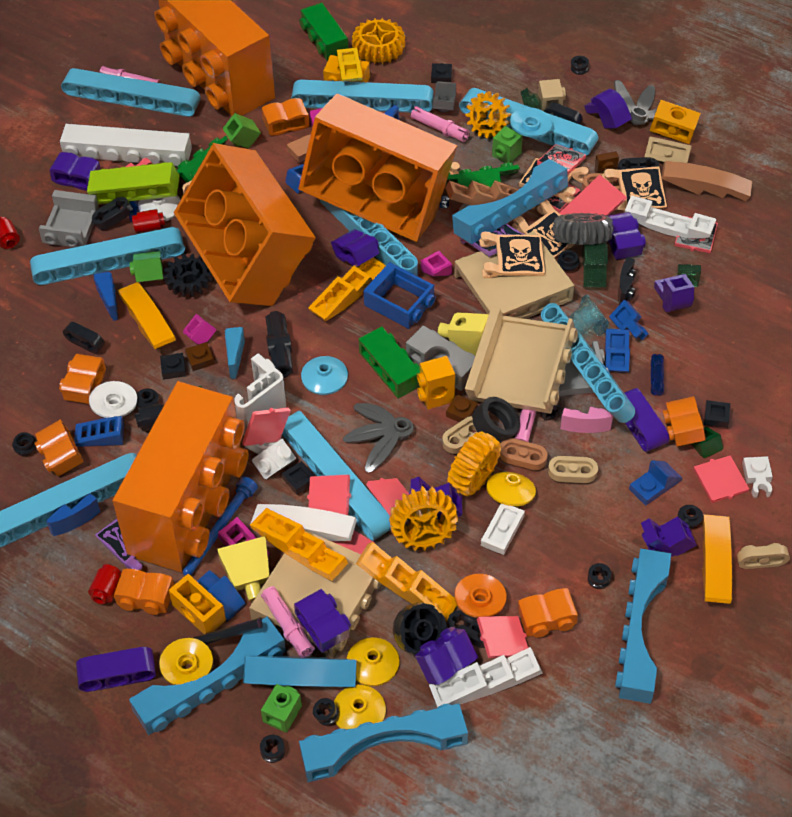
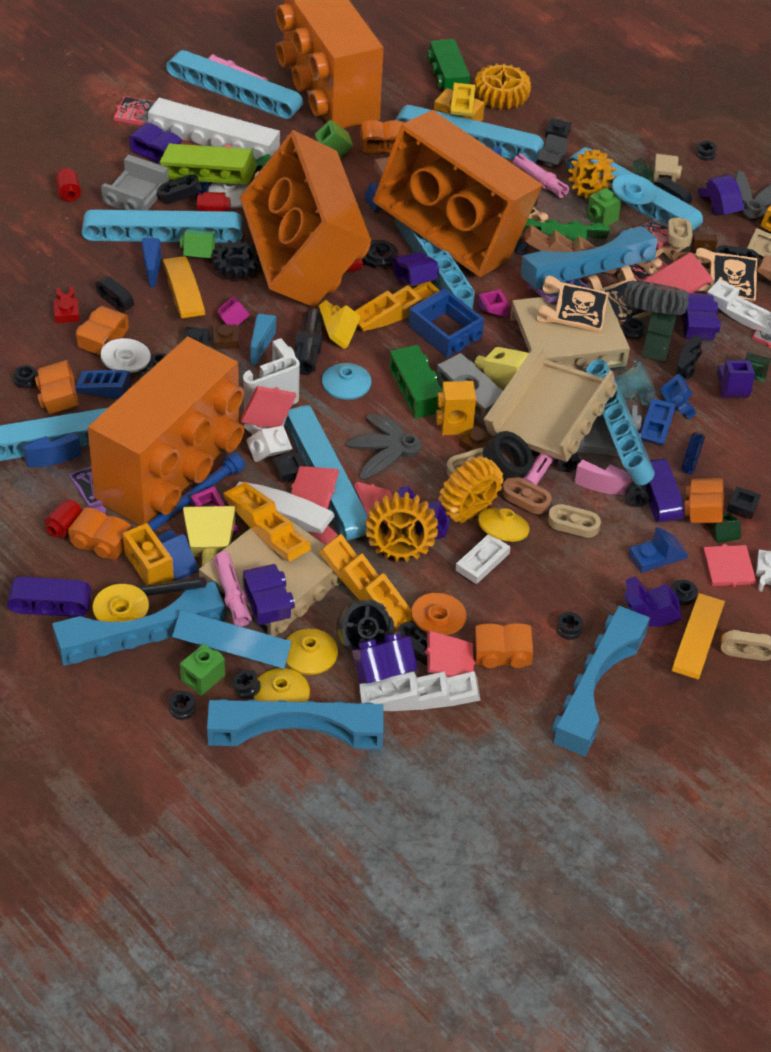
camera: 10 degrees right, 5 degrees down
none -> red plate [54,287,80,323]
none -> piece [114,96,156,125]
none -> yellow slope [319,300,360,349]
none -> black gear [363,240,398,268]
none -> black bush [625,483,649,507]
none -> tan plate [667,218,692,249]

